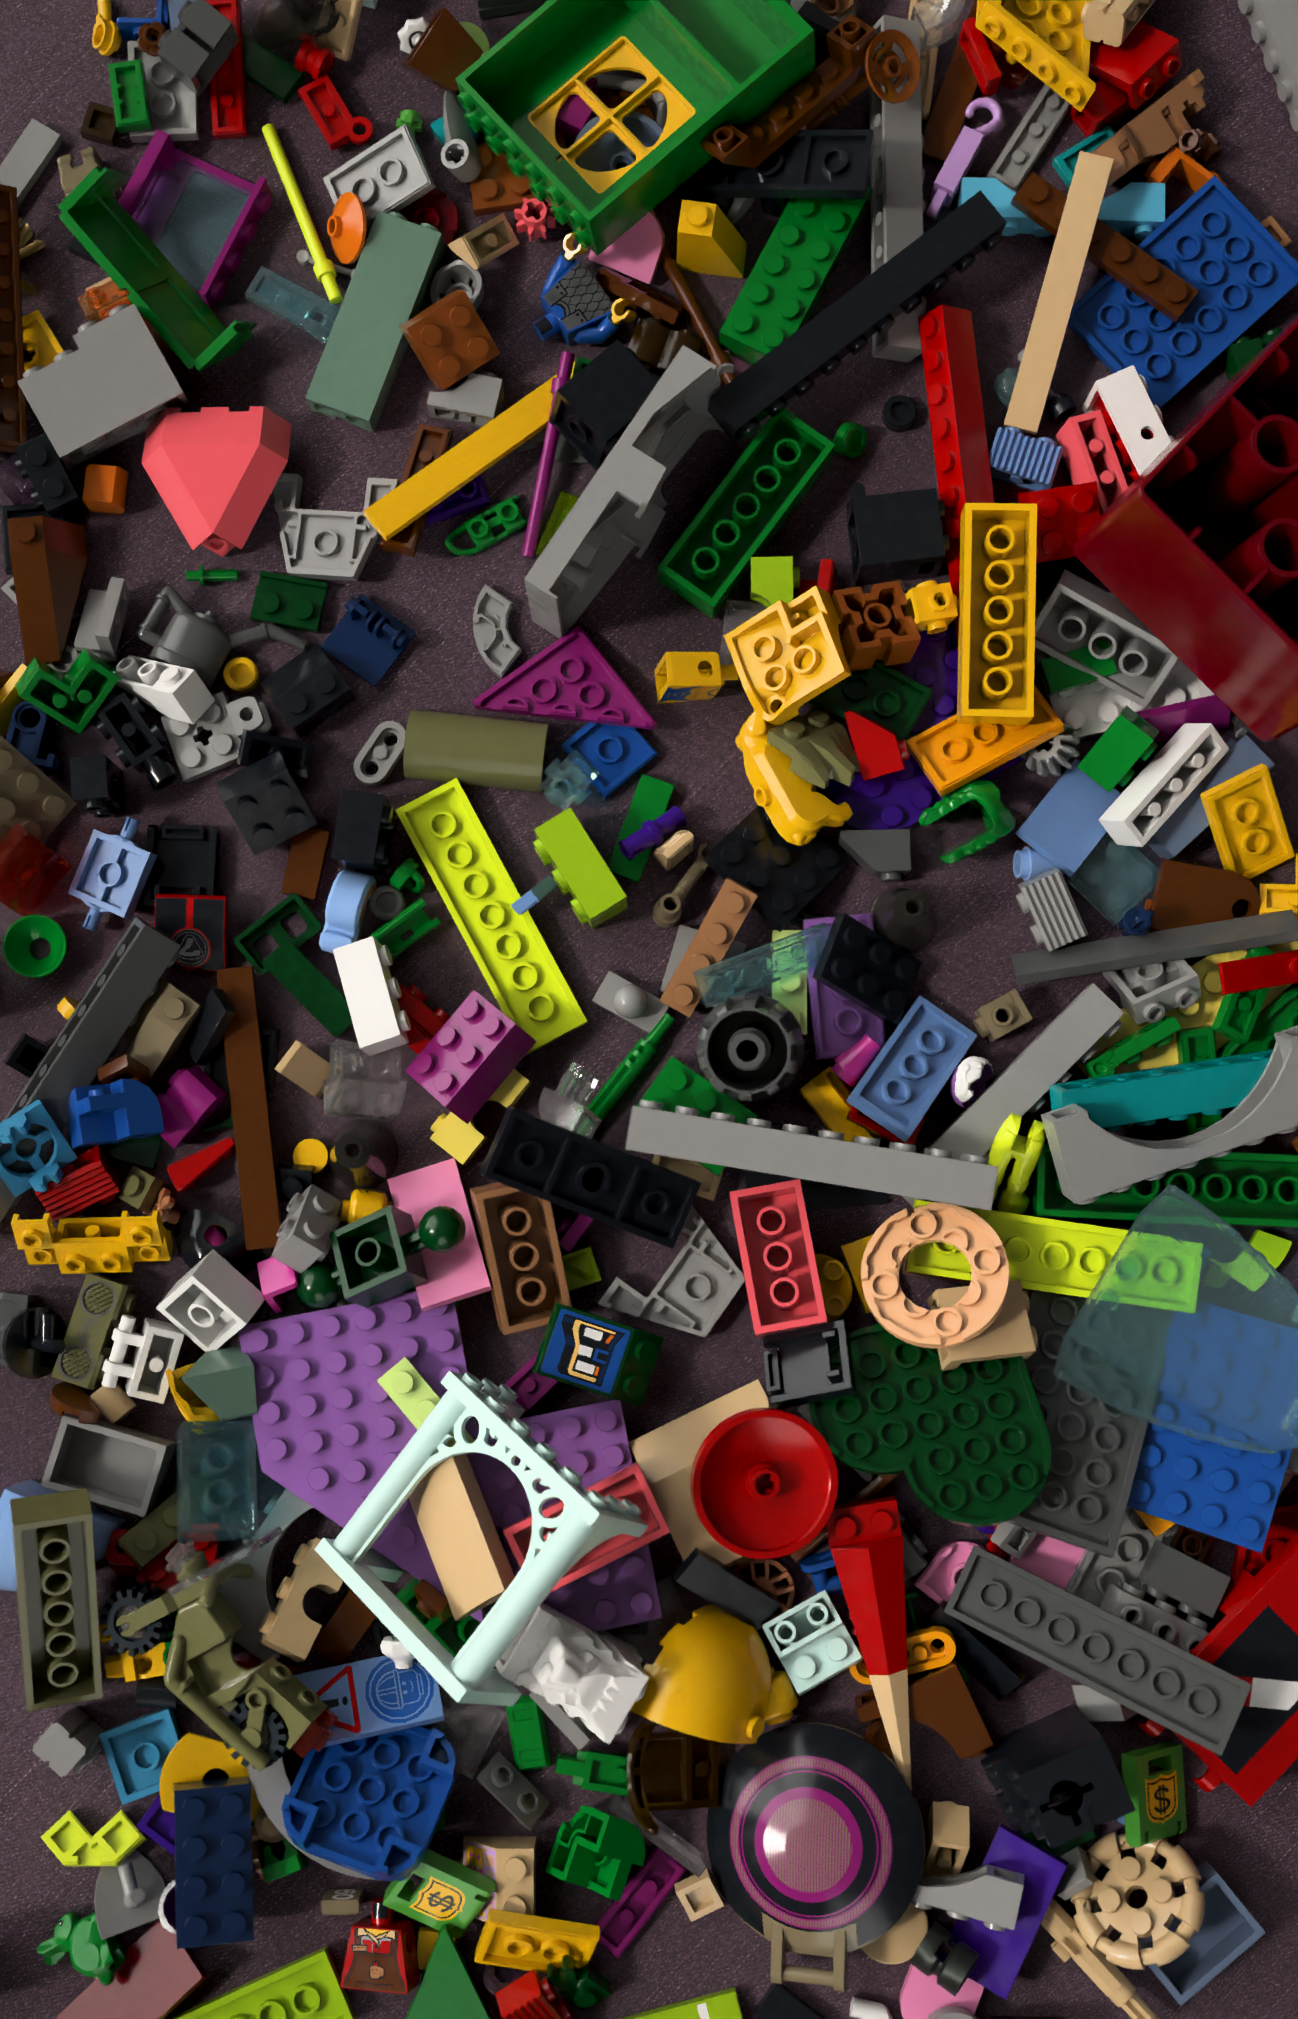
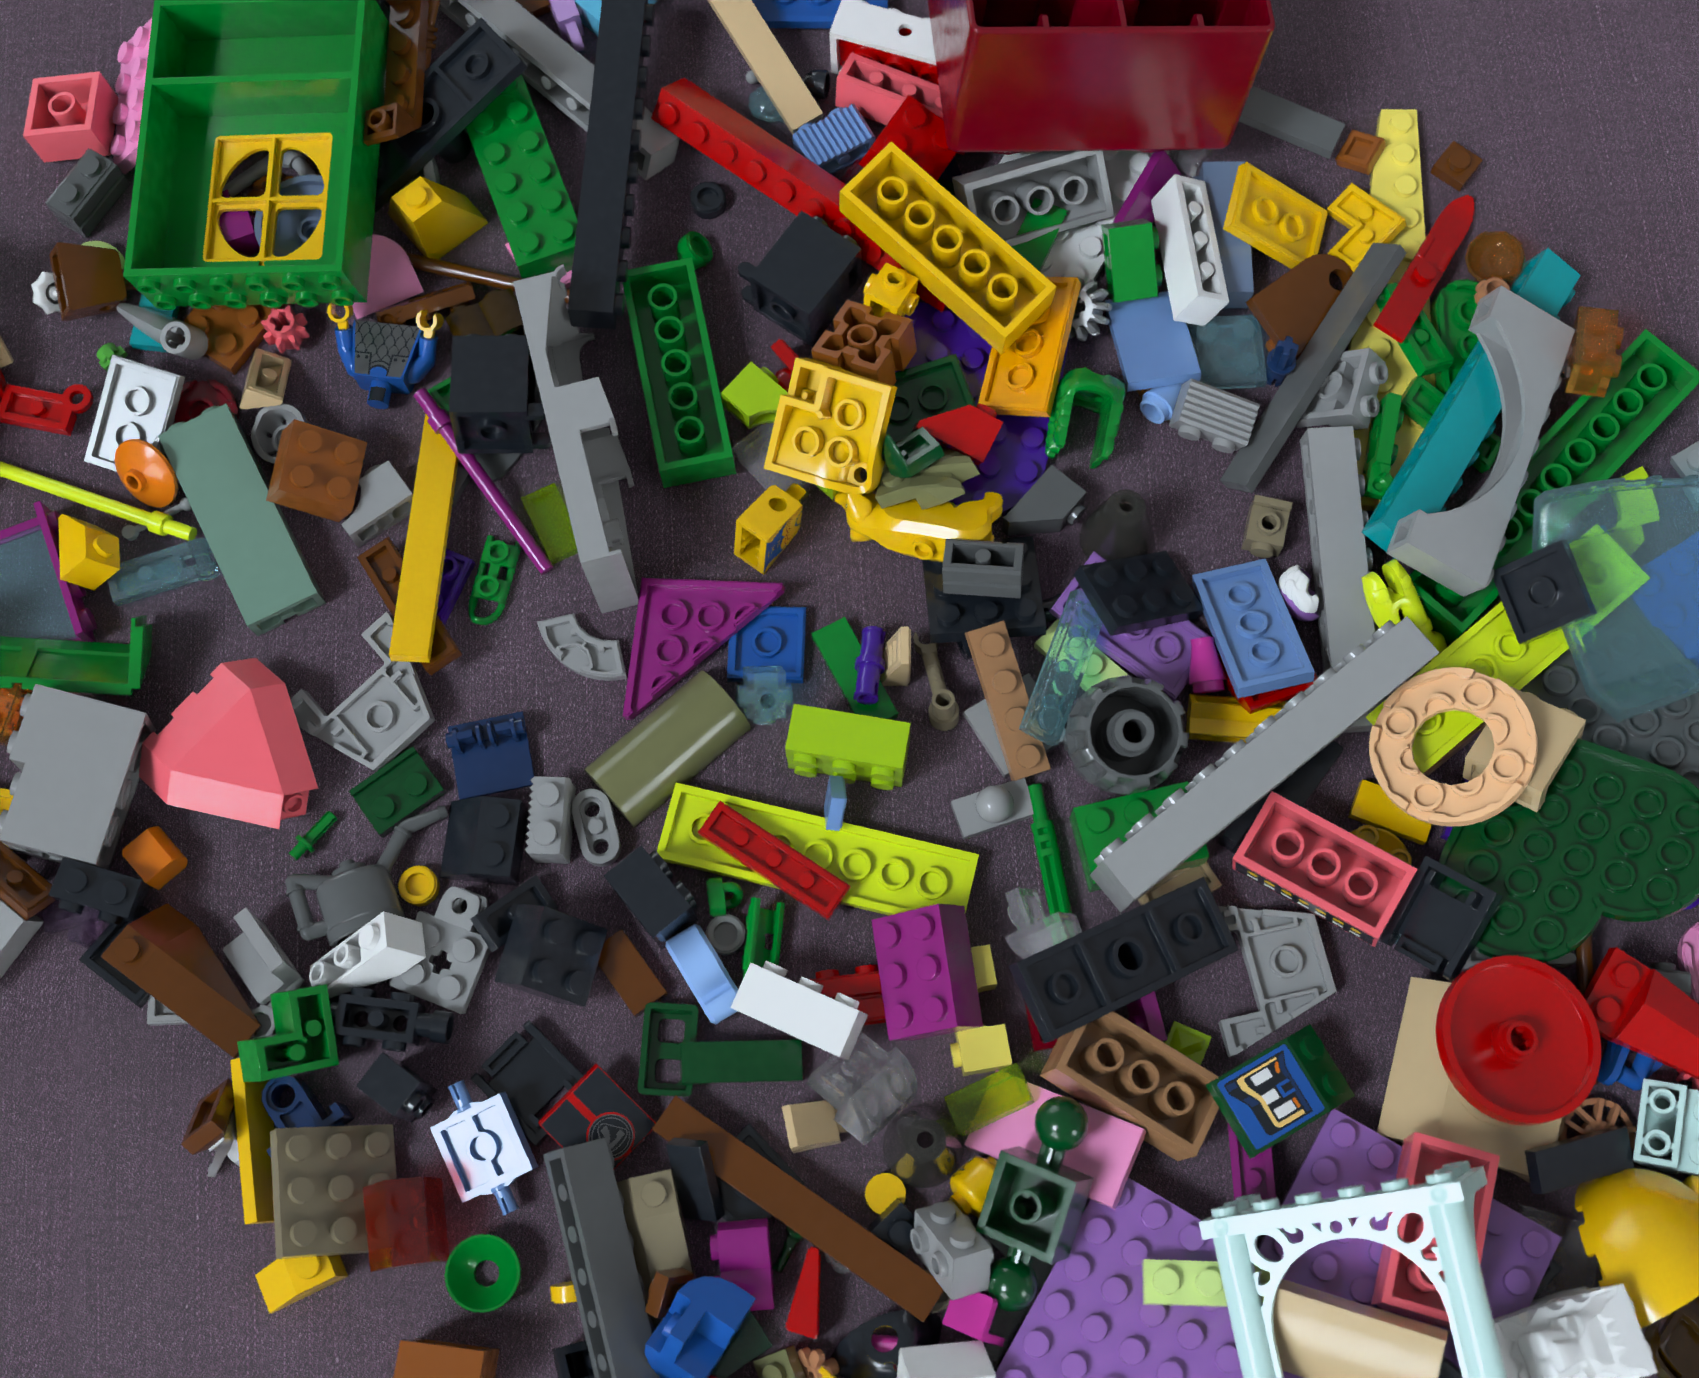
camera: 45 degrees left, 10 degrees down
none -> yellow slope [58,514,120,590]
none -> light grey brick [525,776,576,864]
none -> red tile [698,801,851,921]
none -> dark green plate [884,426,945,478]
none -> dark grey brick [942,538,1024,598]
none -> clear neon green tile [944,1063,1035,1137]
none -> black plate [1493,540,1597,644]

